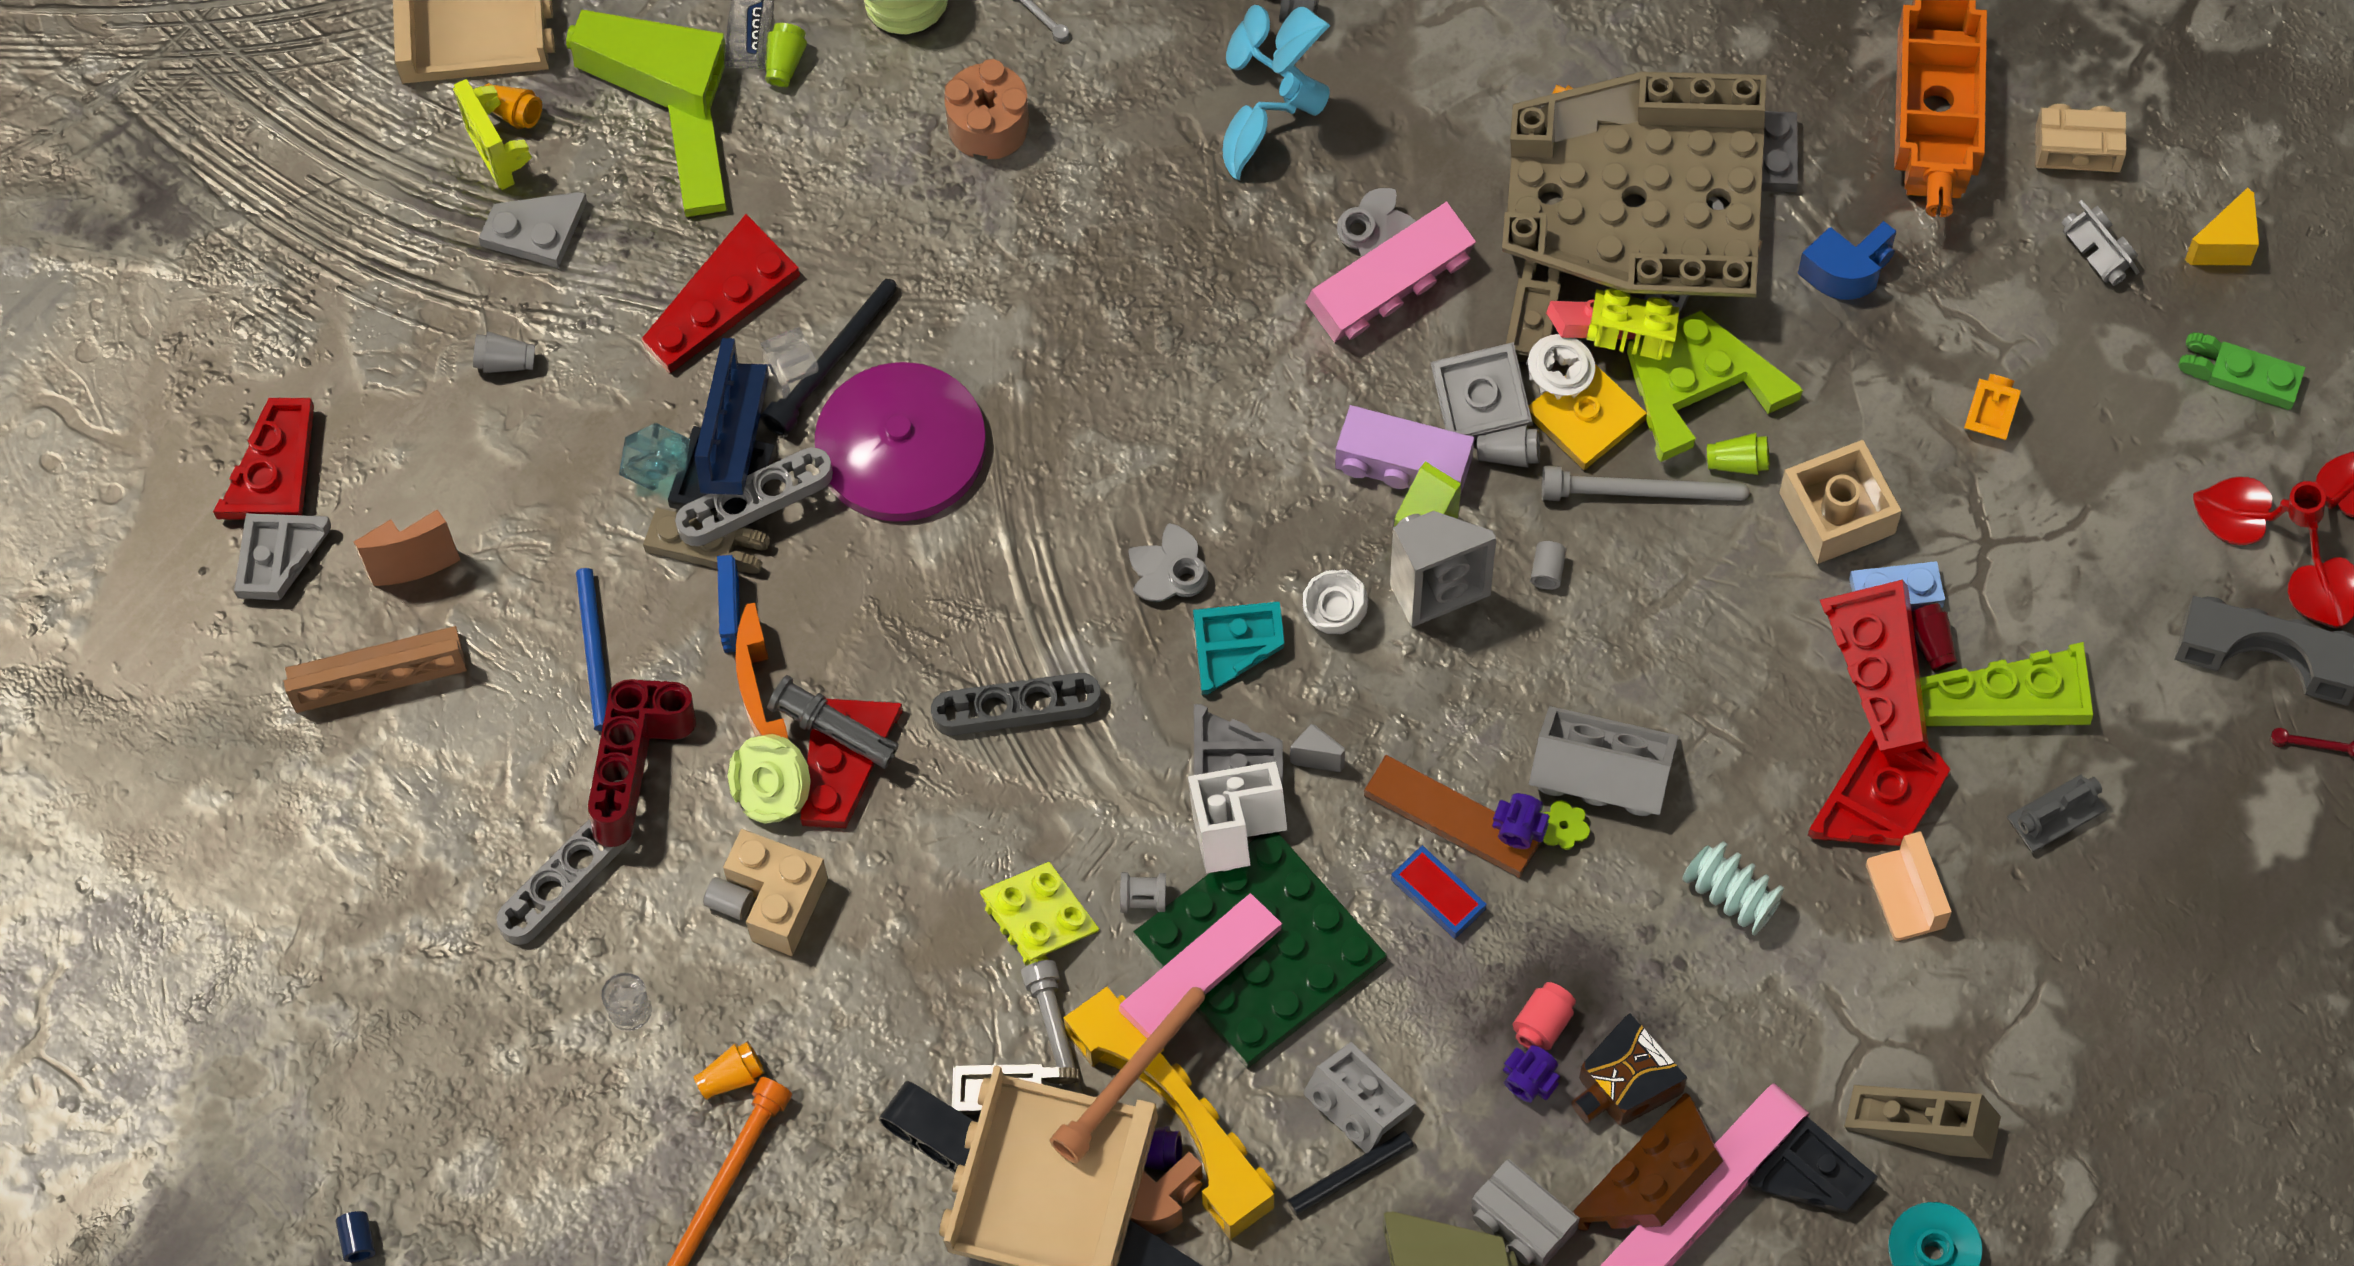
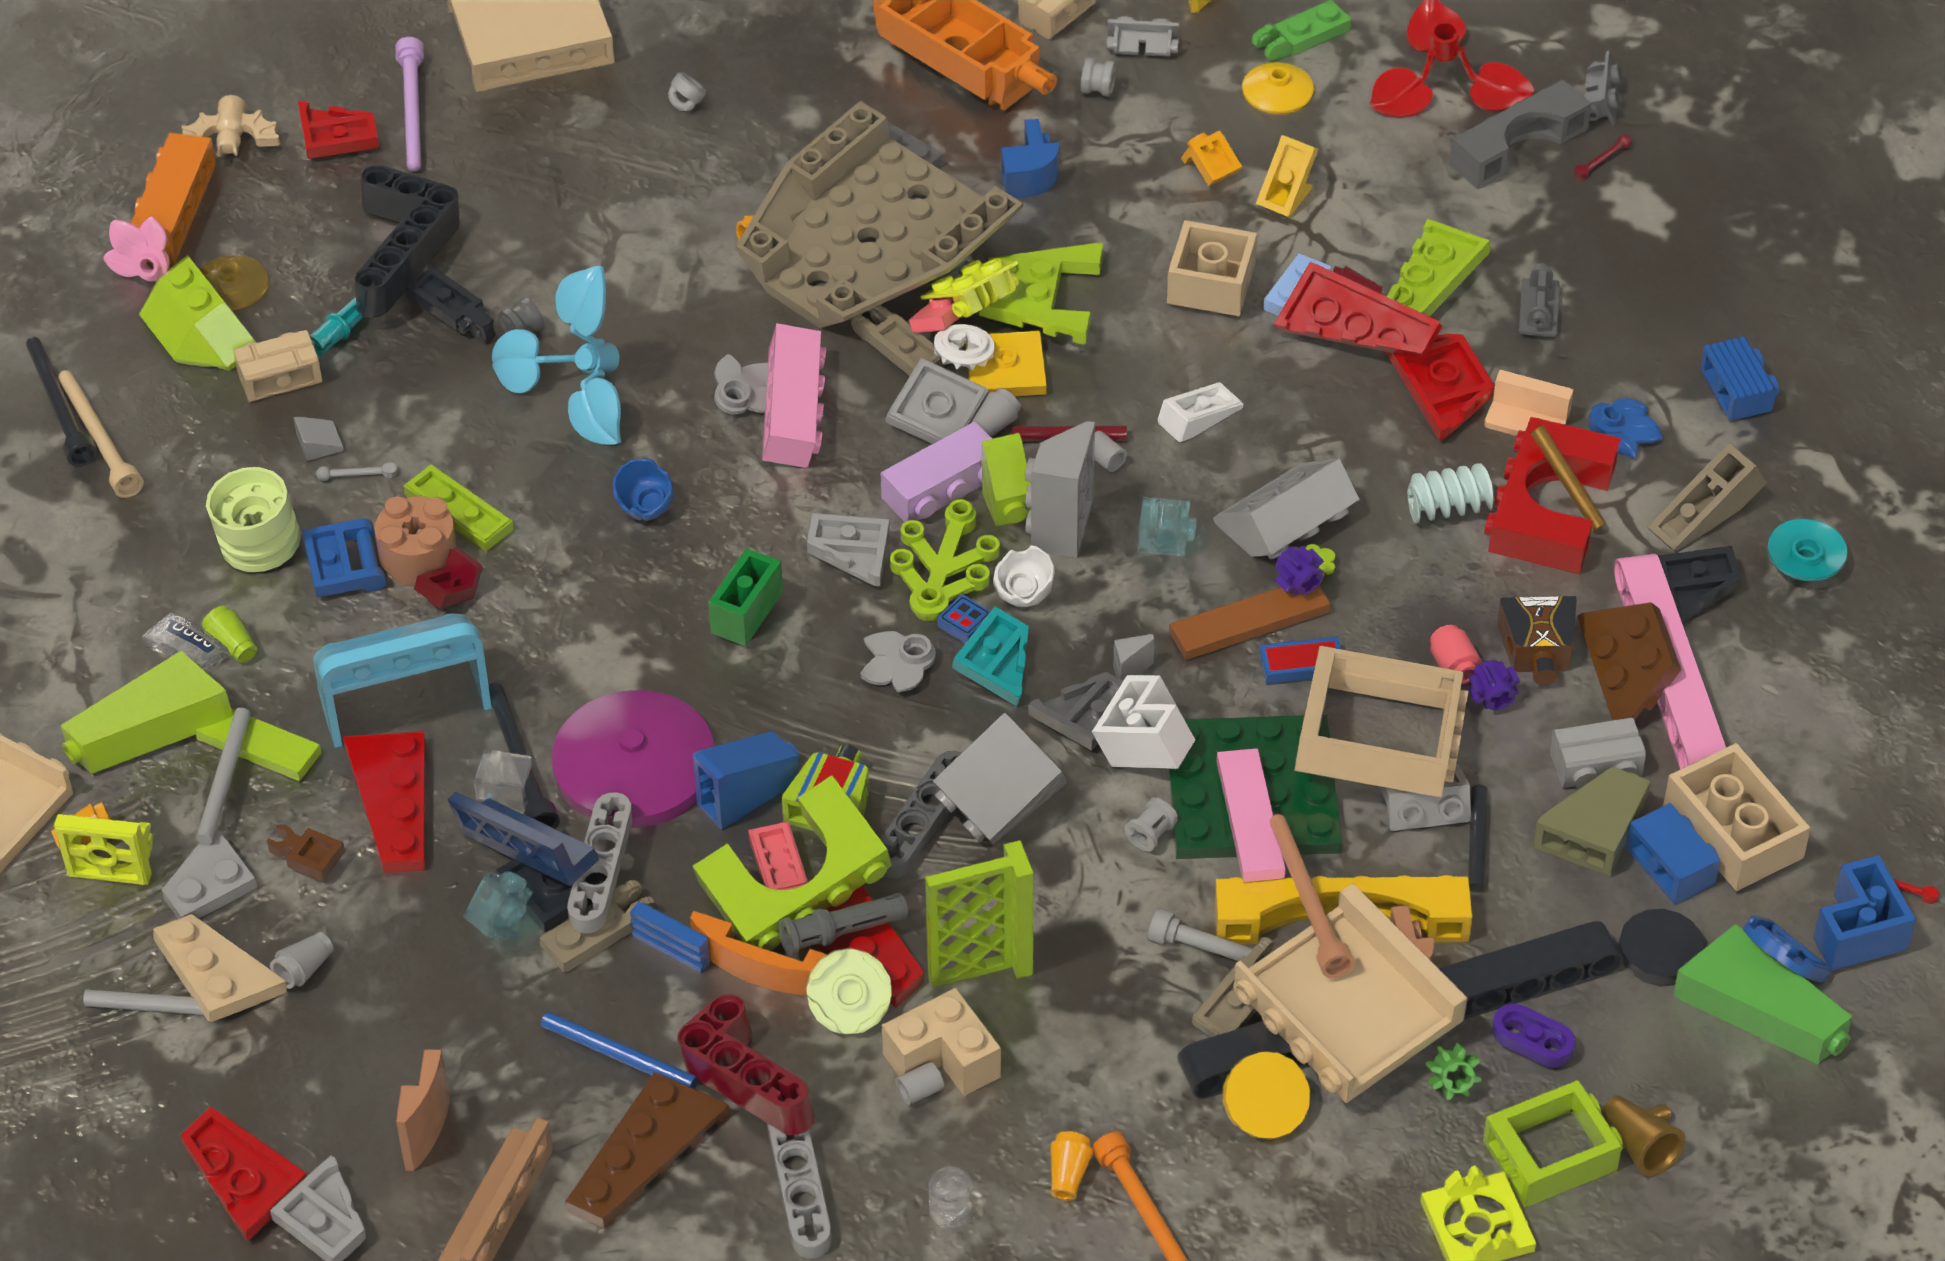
camera: 55 degrees left, 15 degrees down
neon yellow hinge [979,862,1100,966] -> none
light grey piece [1542,466,1750,501] -> none
lime cone [1707,433,1770,475] -> none
none -> light grey bar [83,989,204,1015]
none -> tan wing [153,914,287,1023]
none -> light grey bar [196,708,251,845]
none -> reddish brown plate [267,824,345,882]
none -> blue plate [302,518,386,598]
none -> medium azure windscreen [313,614,492,748]
none -> lime tile [403,464,514,552]
none -> dark red bracket [414,547,483,609]
none -> reddish brown wing [565,1072,730,1228]
none -> blue hair [612,458,675,521]
none -> blue slope [693,731,801,830]
none -> lime arch [693,776,892,951]
none -> green brick [708,548,783,646]
none -> coral plate [748,821,808,890]
none -> lime torso [782,745,870,831]
none -> light grey wing [807,513,890,586]
none -> lime plant [890,499,1000,622]
none -> lime fence [925,840,1033,988]
none -> light grey slope [933,712,1067,845]
none -> blue tile [937,594,991,644]
none -> dark red bar [1012,426,1127,442]
none -> light grey wheel [1081,58,1116,97]
none -> clear light blue brick [1138,497,1197,556]
none -> white slope [1158,382,1244,442]
none -> yellow tile [1223,1052,1310,1139]
none -> yellow dish [1242,62,1314,114]
none -> yellow slope [1256,135,1319,217]
none -> tan window [1294,646,1468,798]
none -> red arch [1484,417,1621,575]
none -> pearl gold bar [1530,425,1606,532]
none -> blue plate [1589,398,1663,459]
none -> blue brick [1700,336,1779,421]

